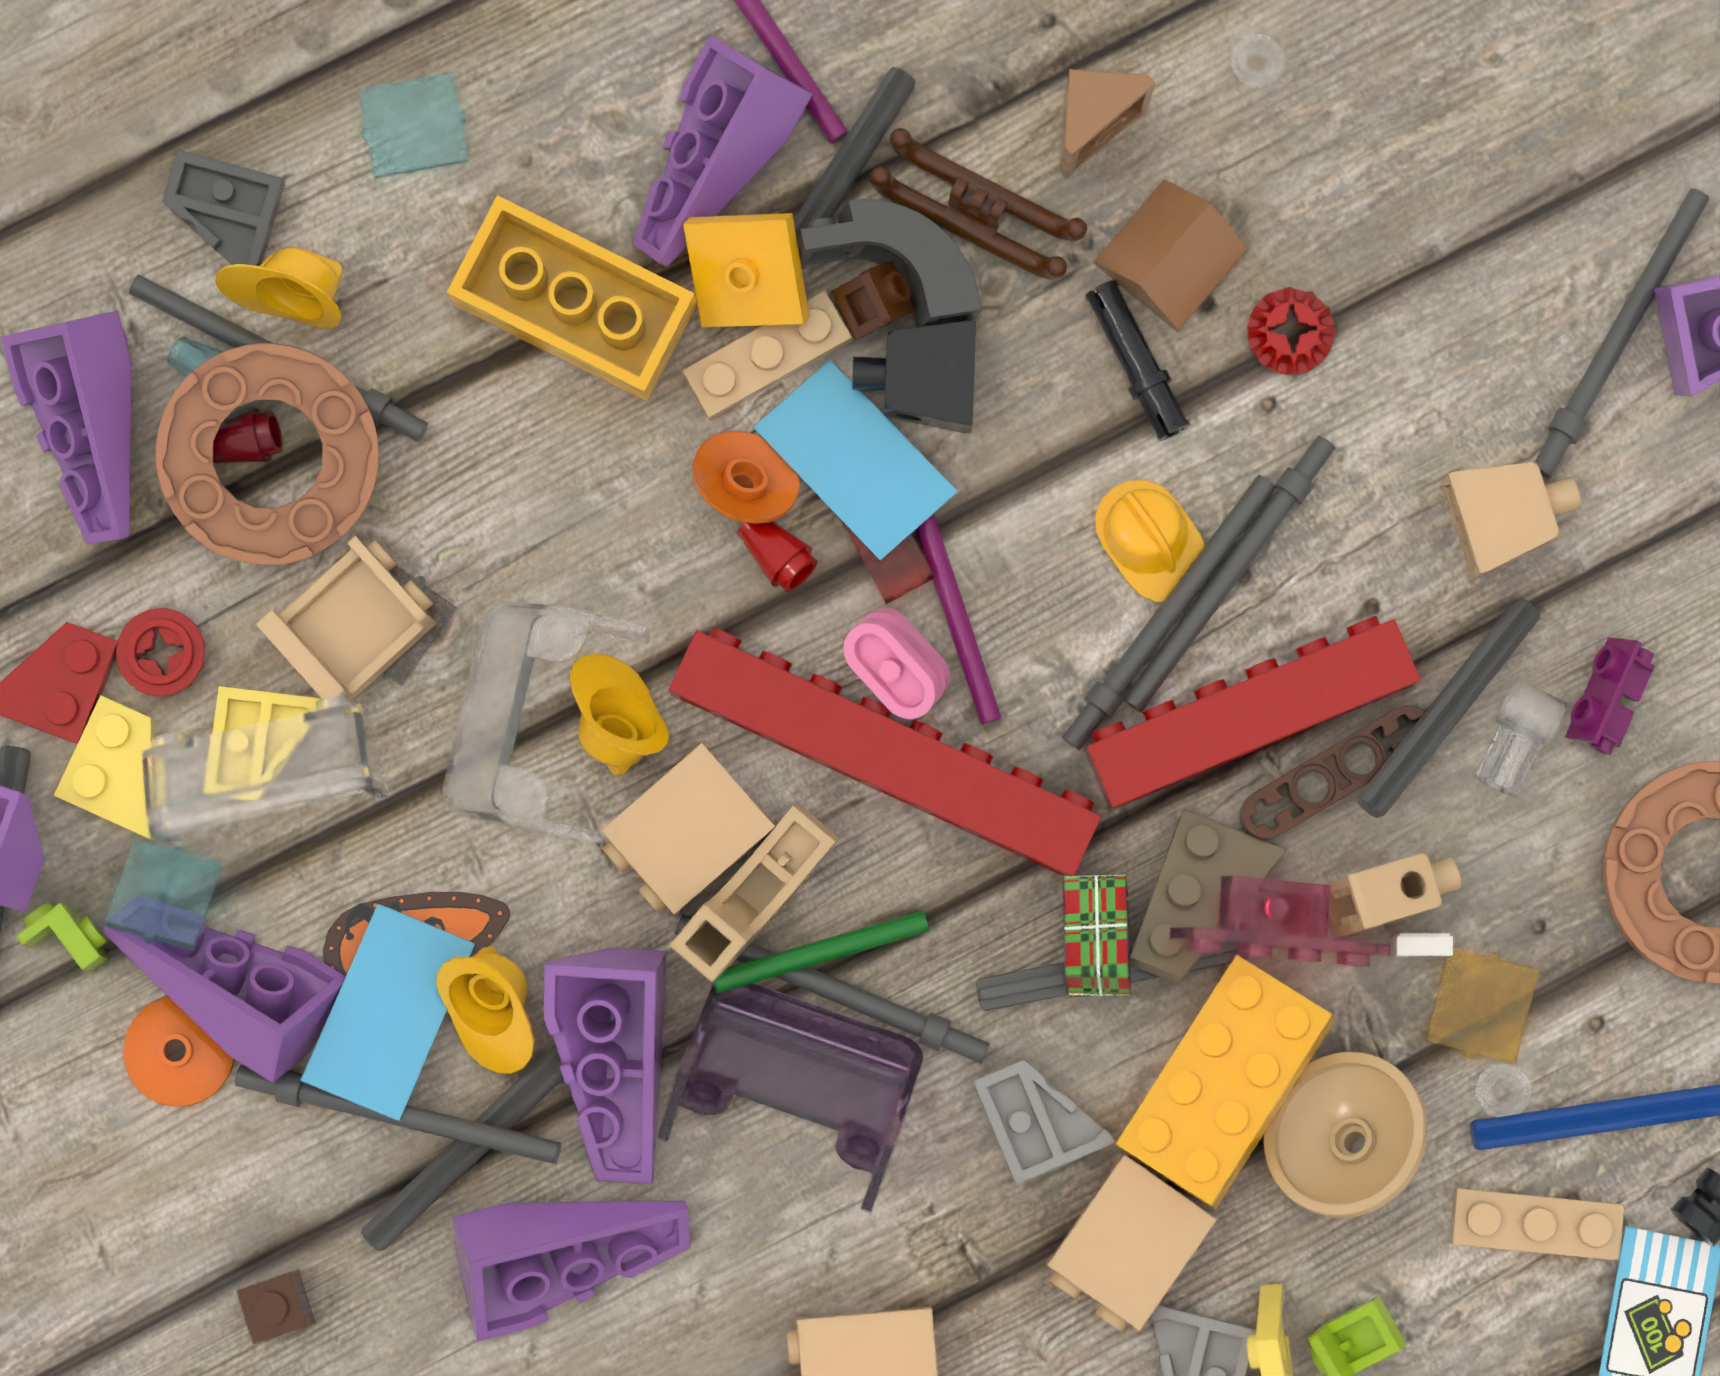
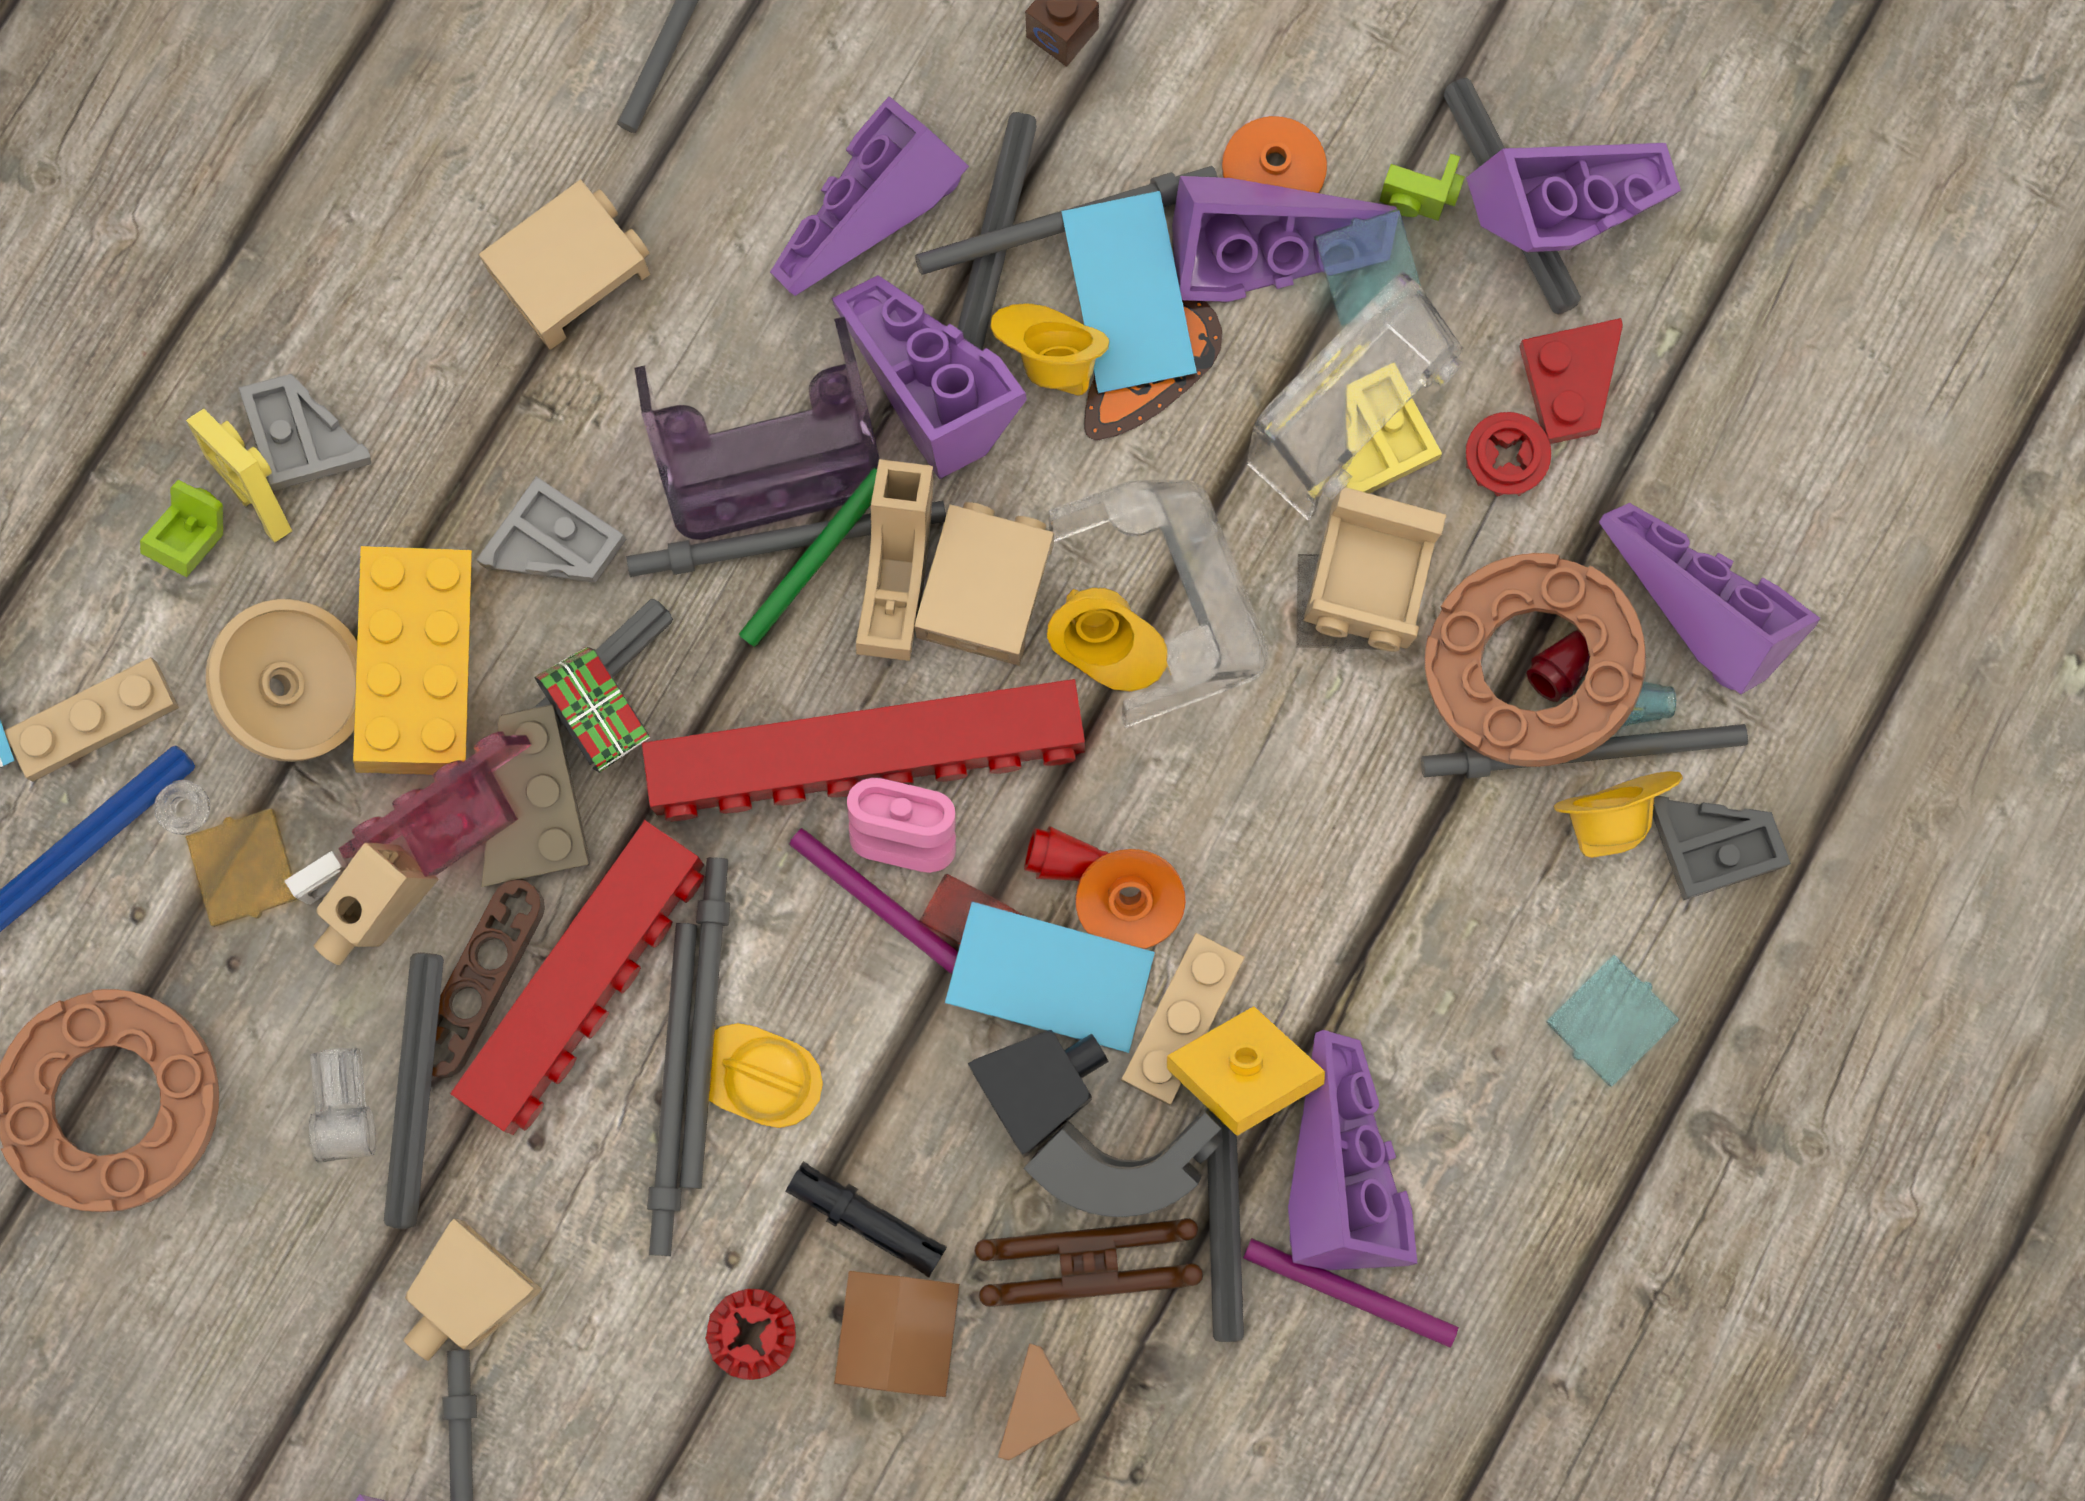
camera: 150 degrees right, 5 degrees down
light yellow wing [53,695,157,841] -> none
yellow brick [446,195,697,402] -> none
reddish brown bracket [832,261,916,340] -> none
tan panel [1045,1154,1217,1332] -> none
magenta hinge [1565,637,1655,755] -> none

